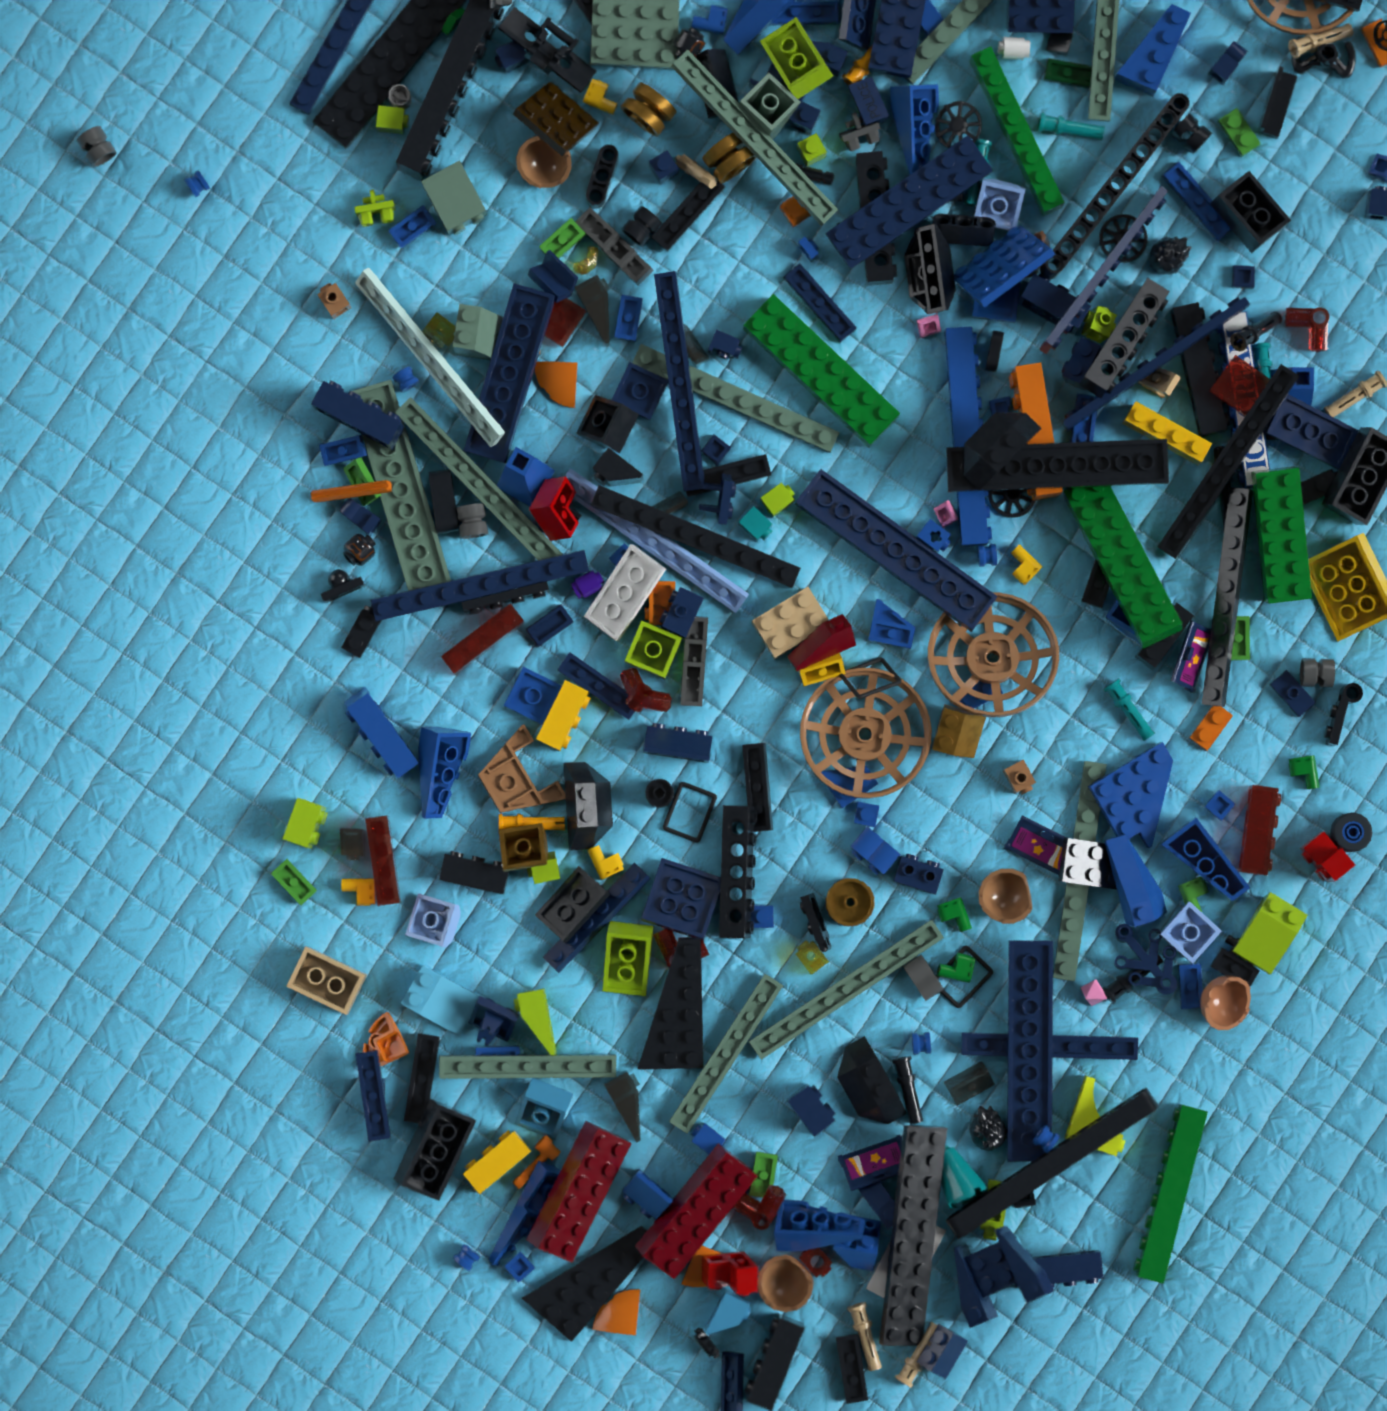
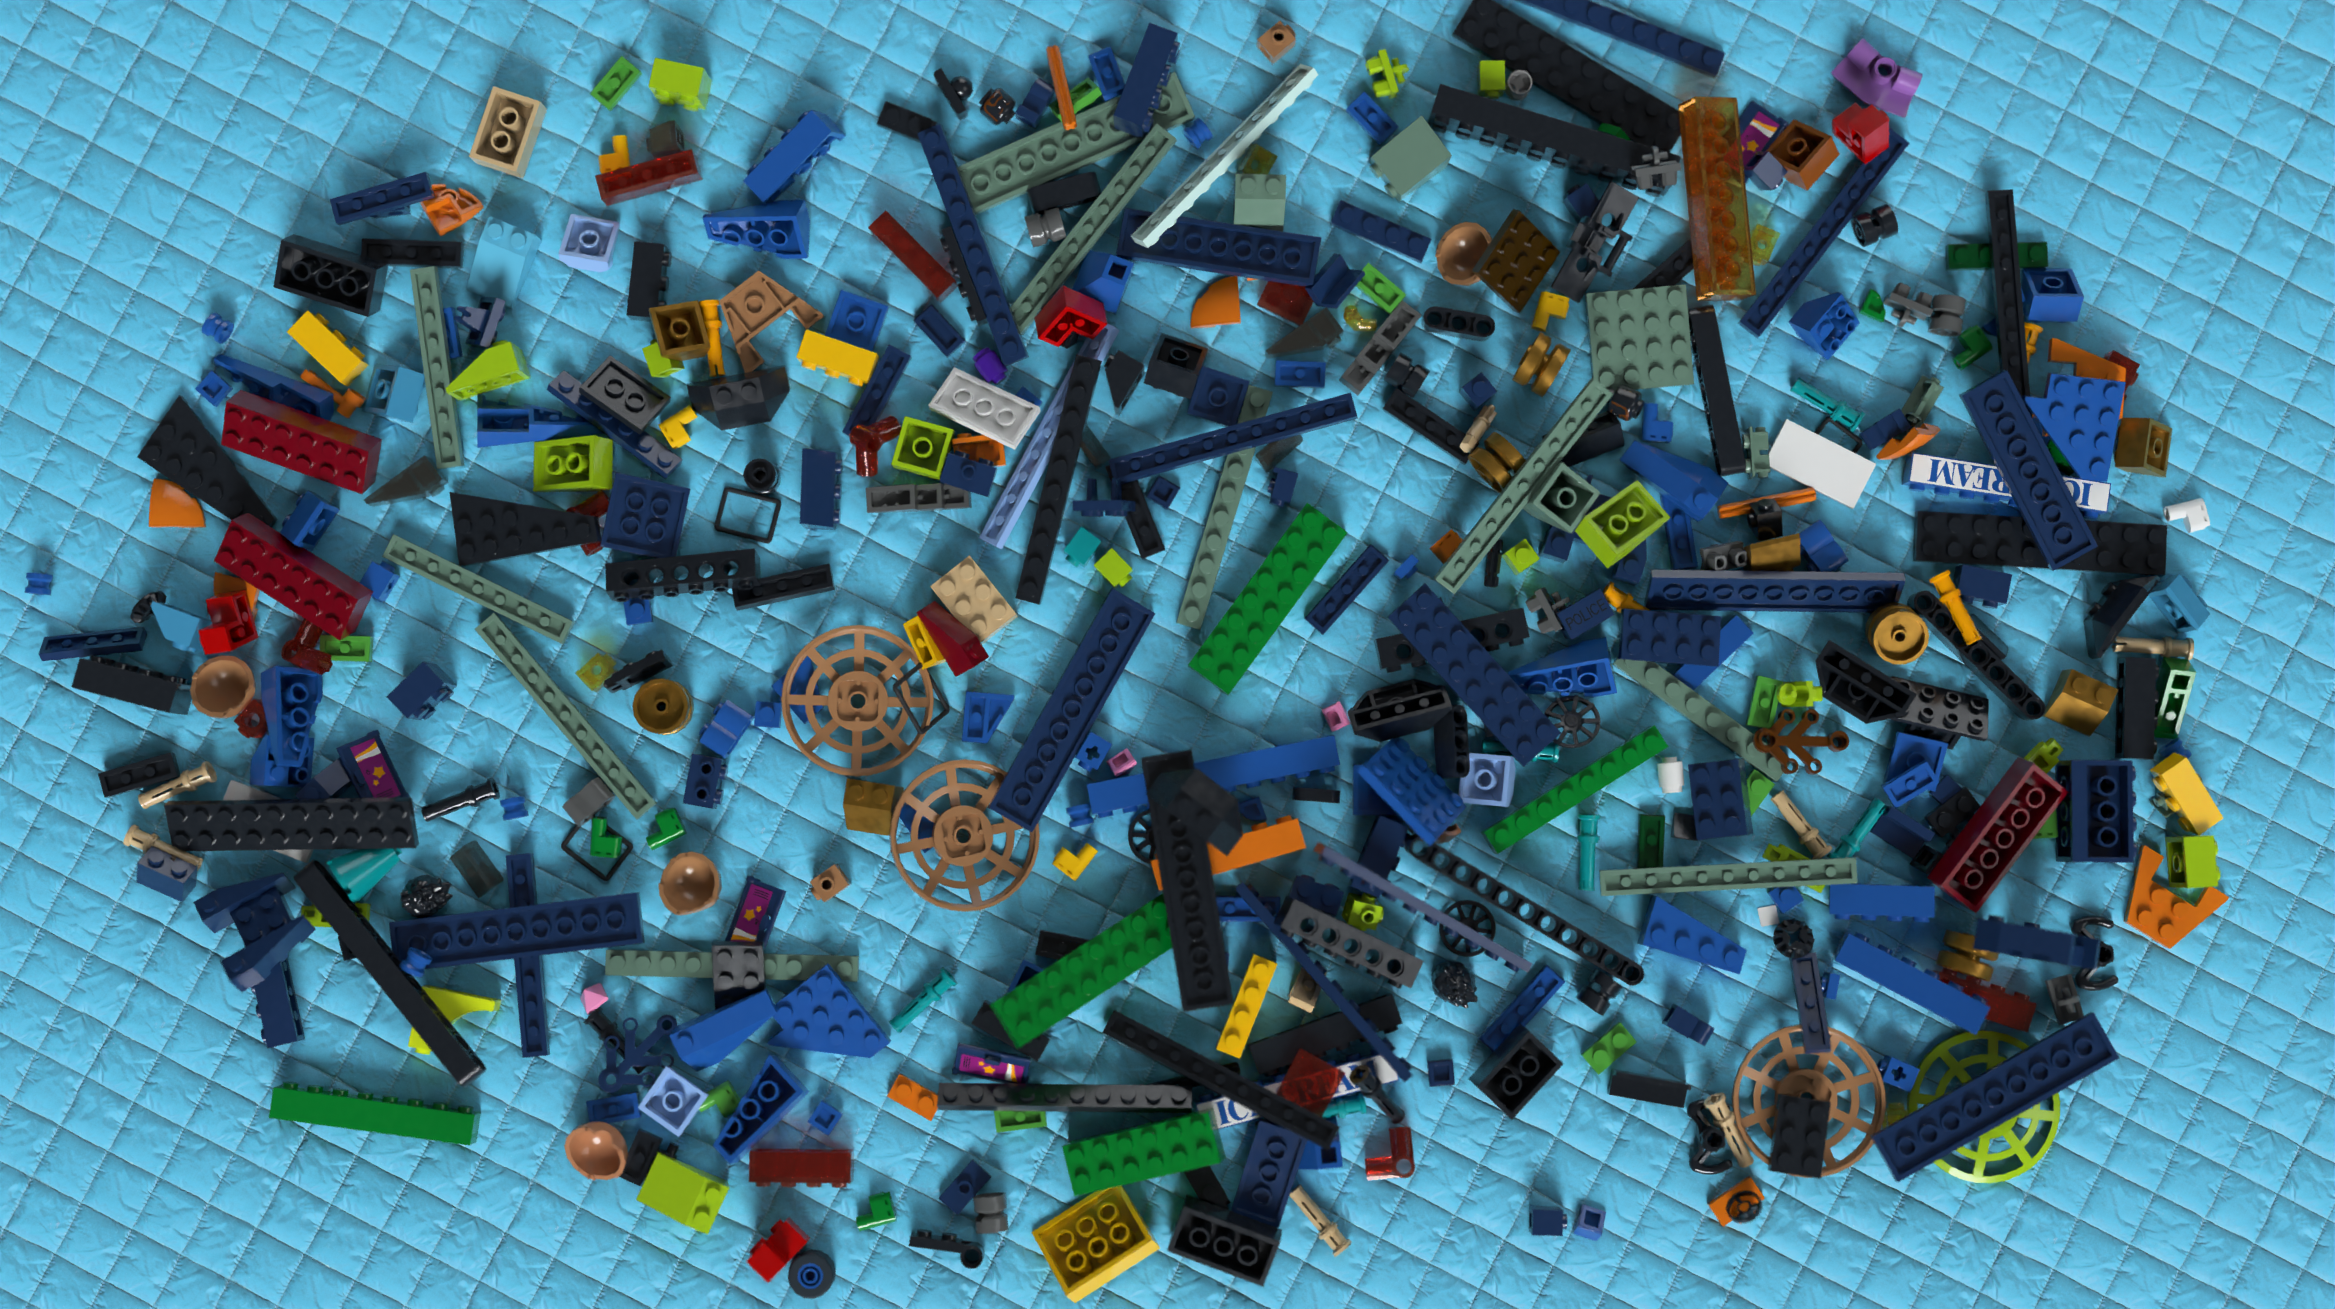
camera: 85 degrees right, 0 degrees up
black wedge [837,1036,907,1124] -> none
none -> blue wedge [477,395,604,448]
none -> dark blue plate [1330,200,1432,263]

